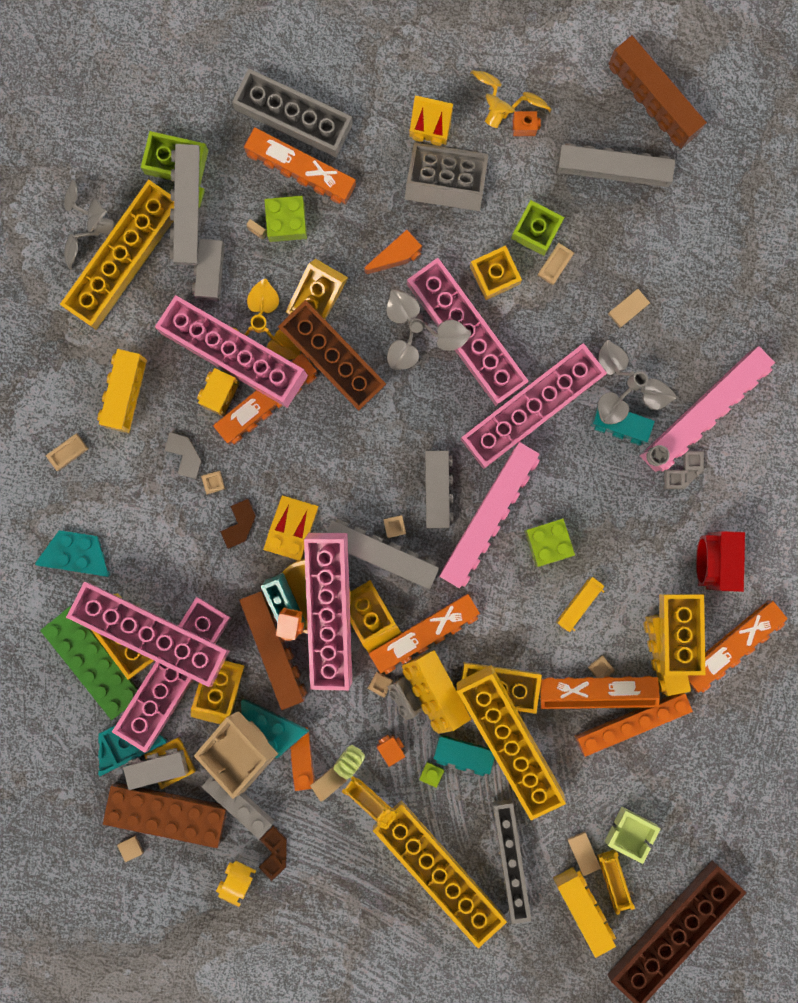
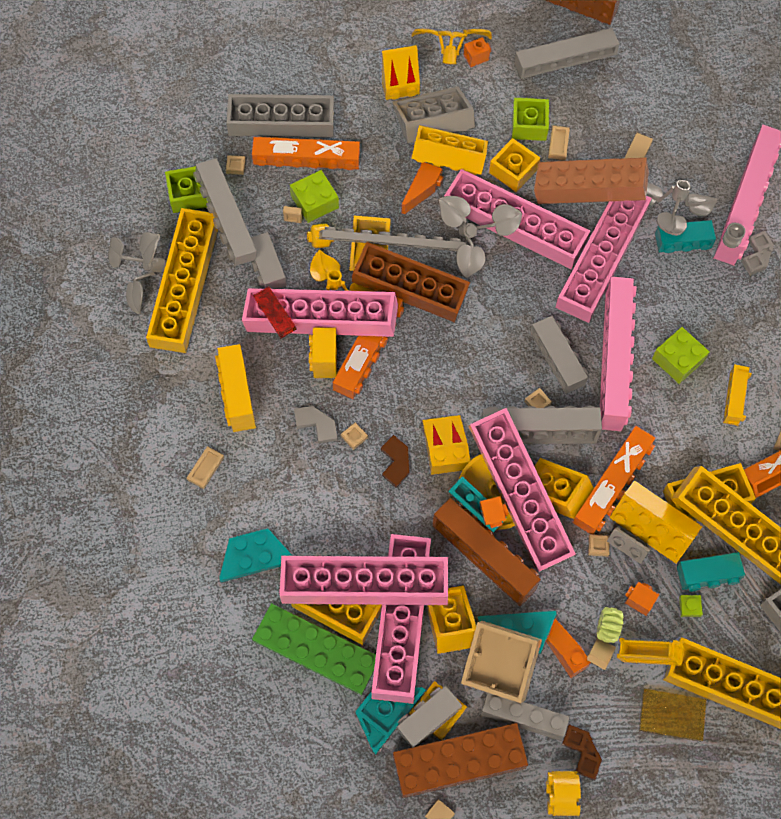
camera: 25 degrees left, 20 degrees down
none -> tan tile [226,155,246,175]
none -> clear red tile [253,286,297,339]
none -> yellow head [307,224,334,248]
none -> light grey plate [319,227,467,251]
none -> yellow brick [411,125,488,175]
none -> nougat brick [534,157,649,204]
none -> clear yellow tile [639,688,707,742]

